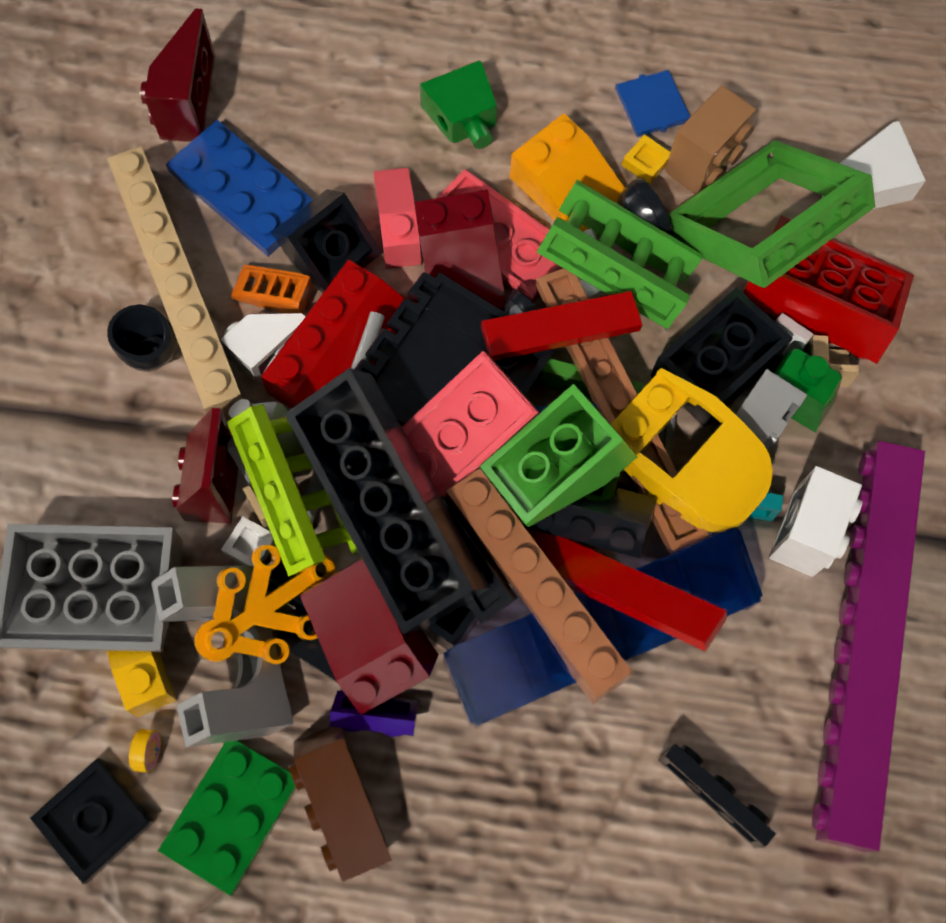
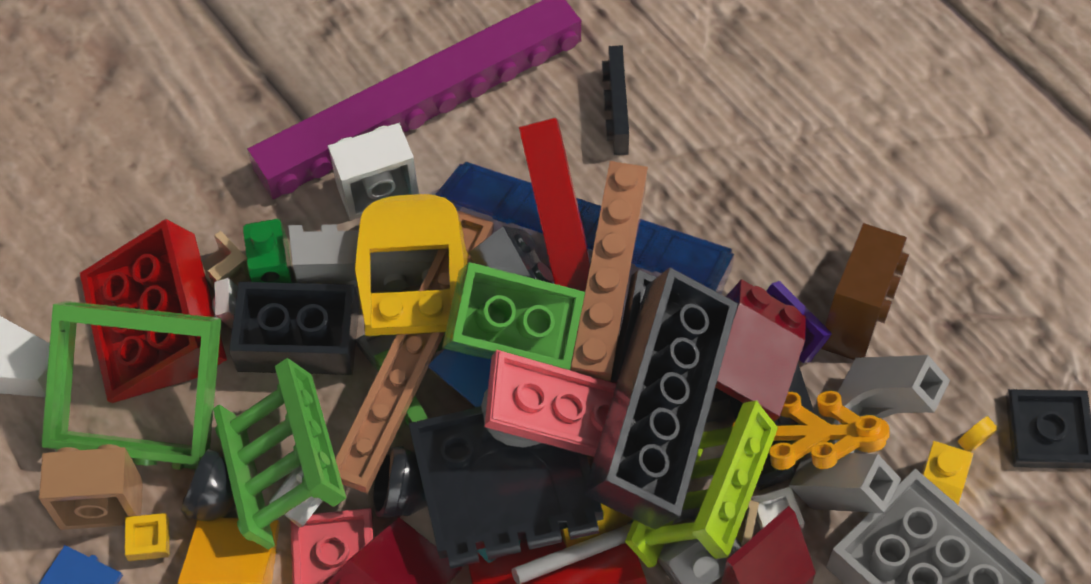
camera: 130 degrees left, 10 degrees down
green plate [158,740,296,896] -> none
red tile [481,291,643,361] -> none

